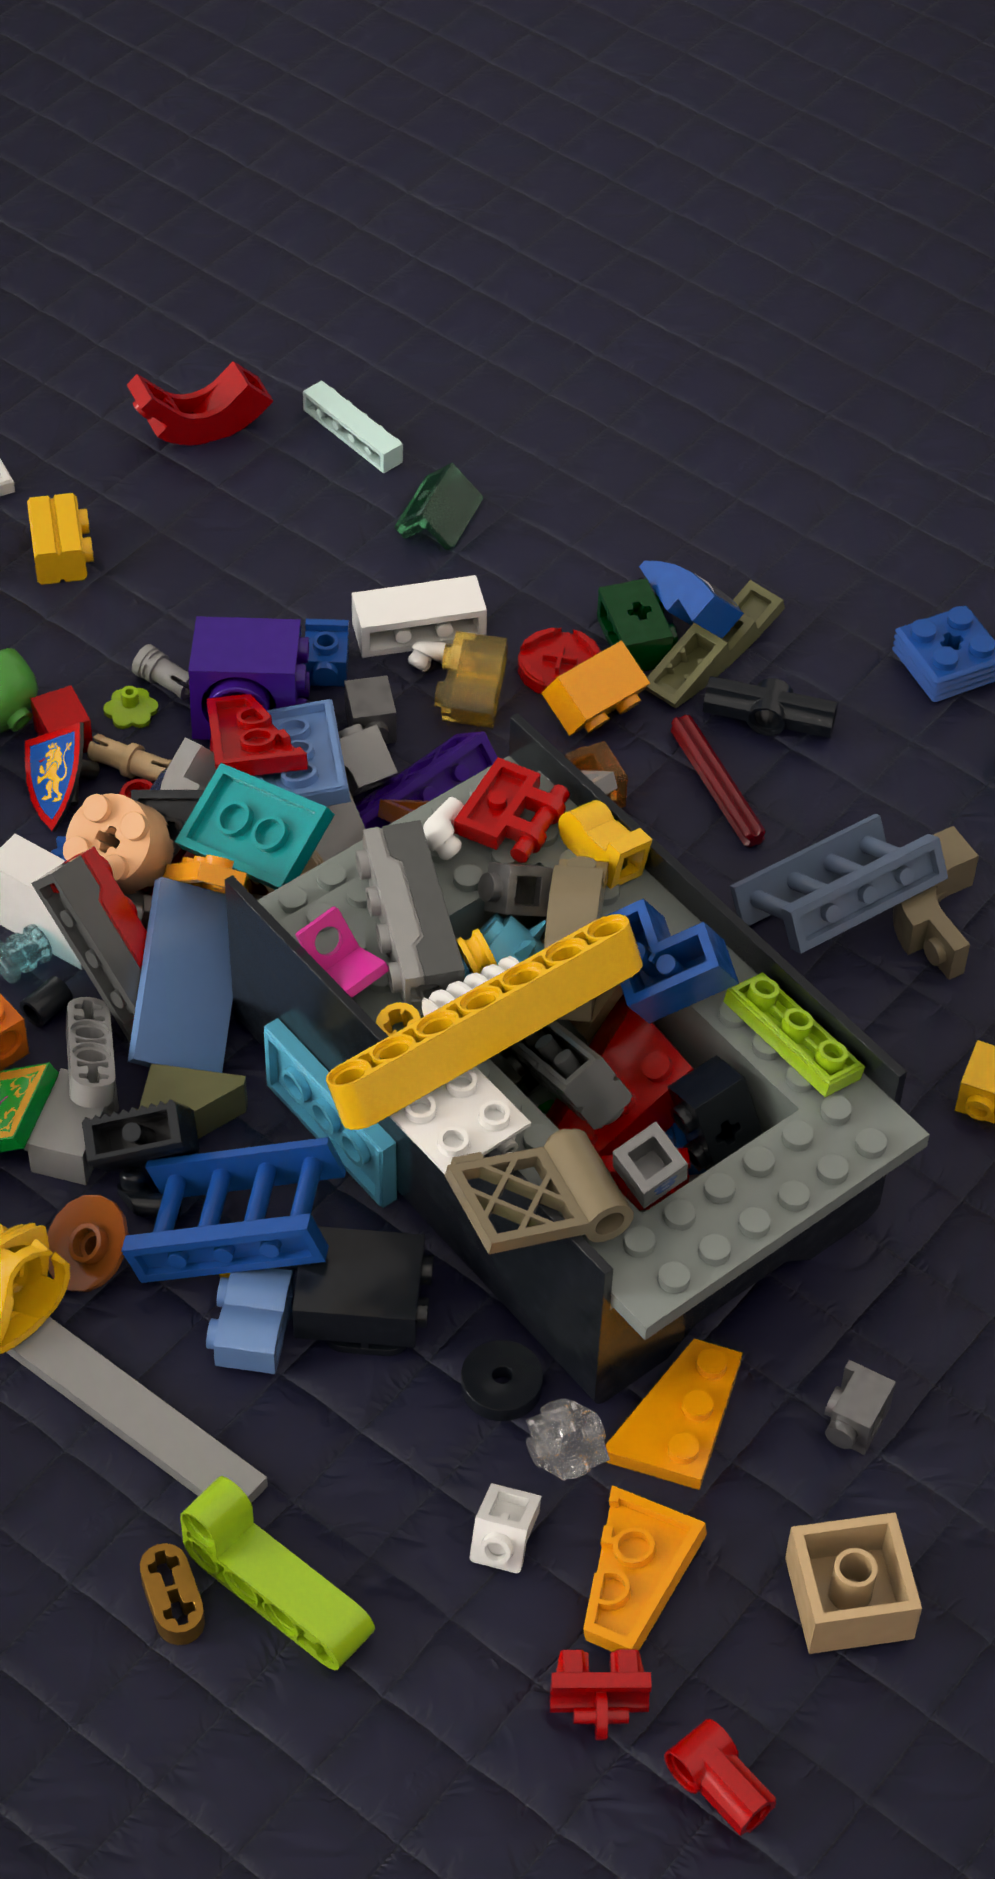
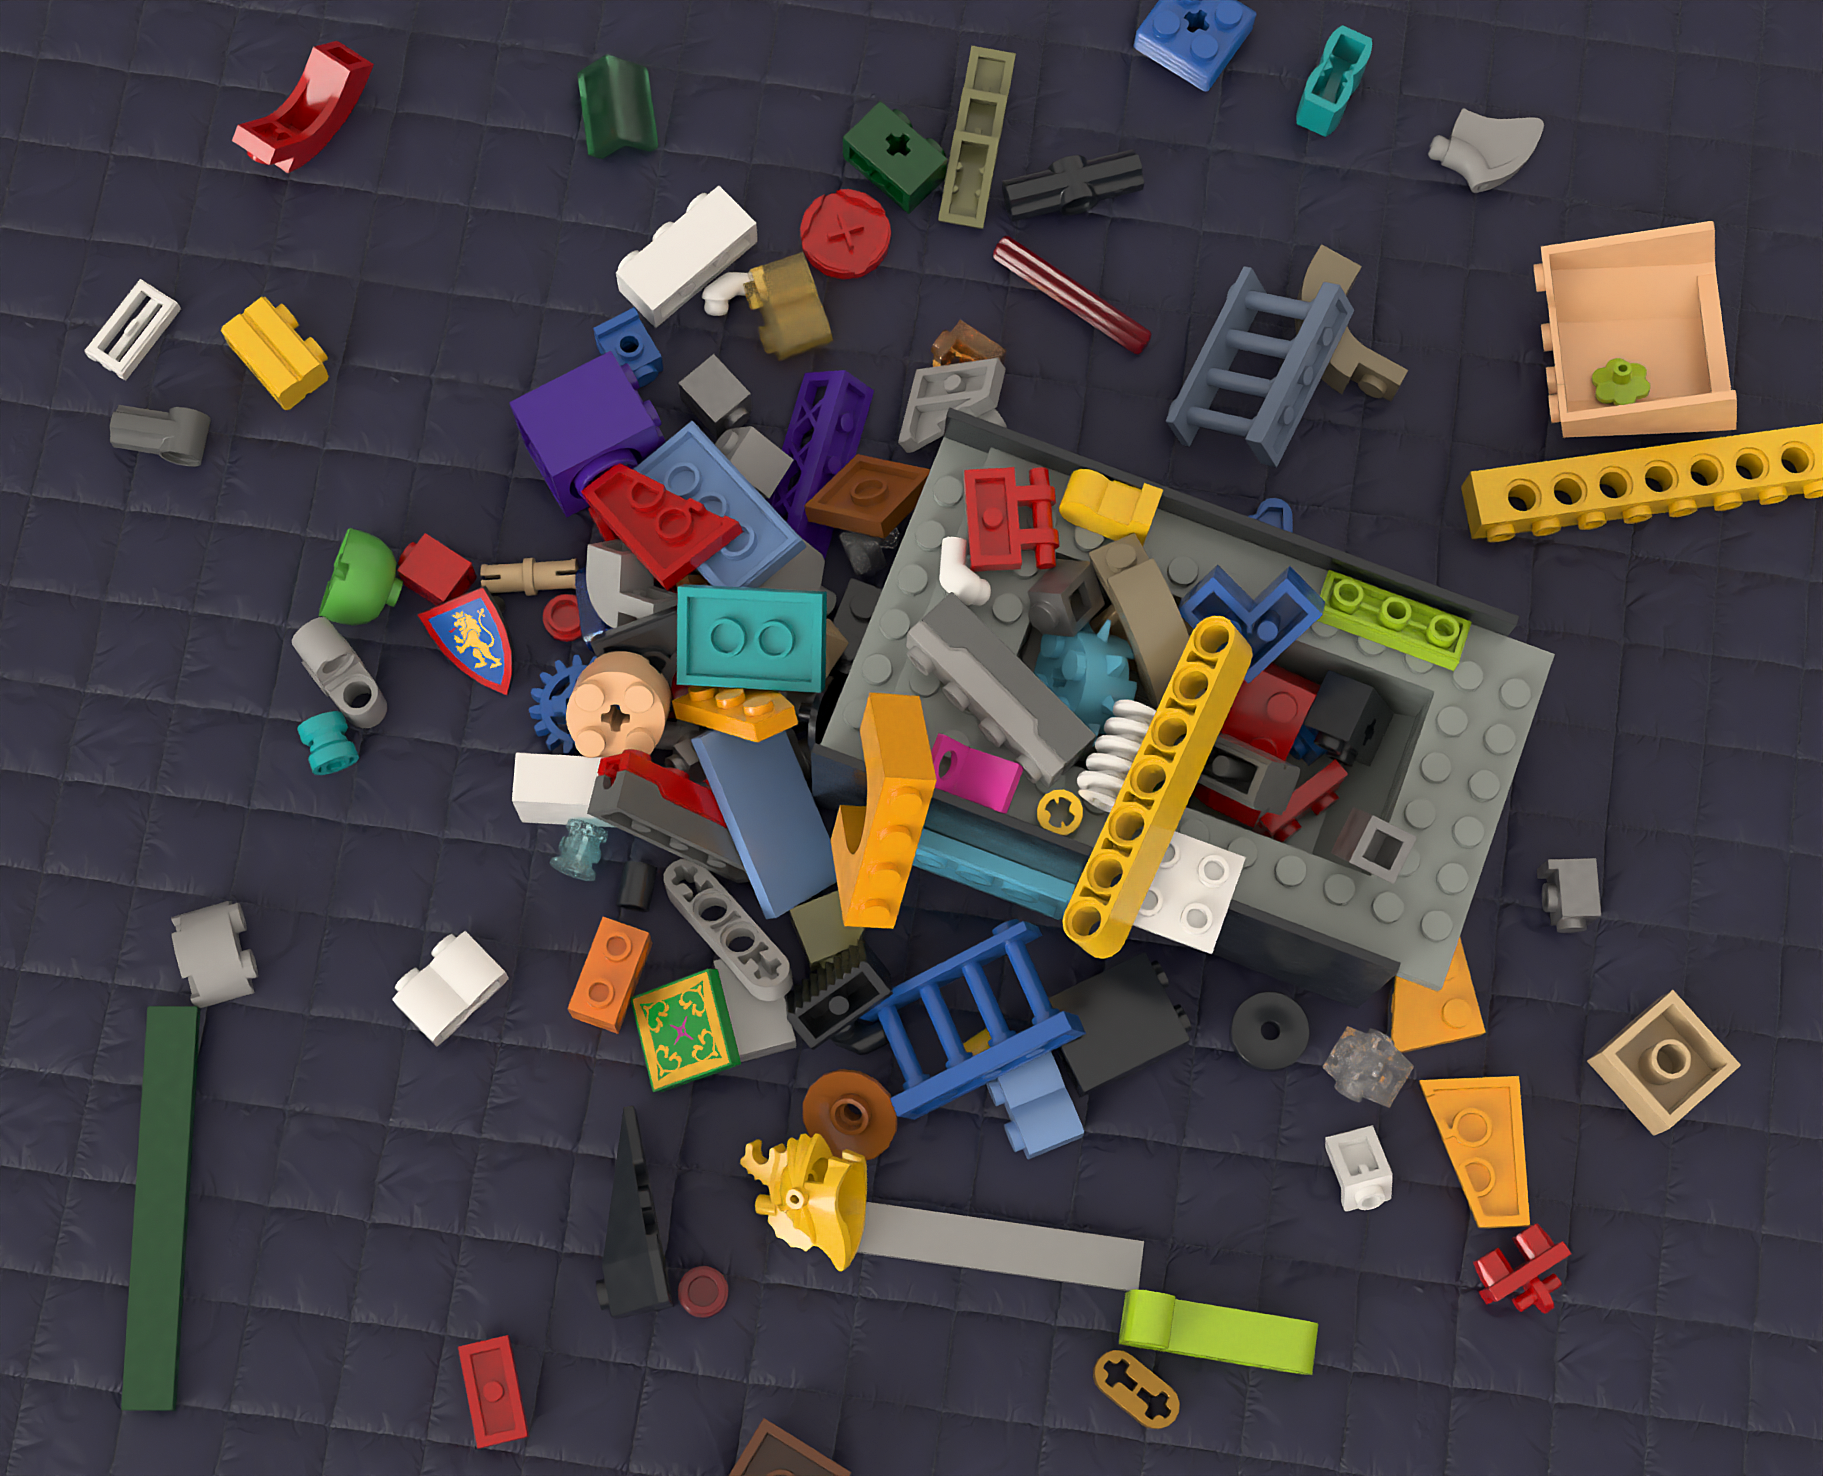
camera: 35 degrees left, 25 degrees up
lime plant [103,686,159,729] -> none
light grey pin [132,644,190,700] -> none
light aqua piece [303,380,403,473] -> none
dark tan piece [445,1129,634,1254] -> none
yellow bush [456,928,497,974] -> none
light orange brick [541,640,650,736] -> none
blue slope [639,560,744,639] -> none
red piece [664,1719,777,1836] -> none
none -> light orange arch [831,692,937,929]

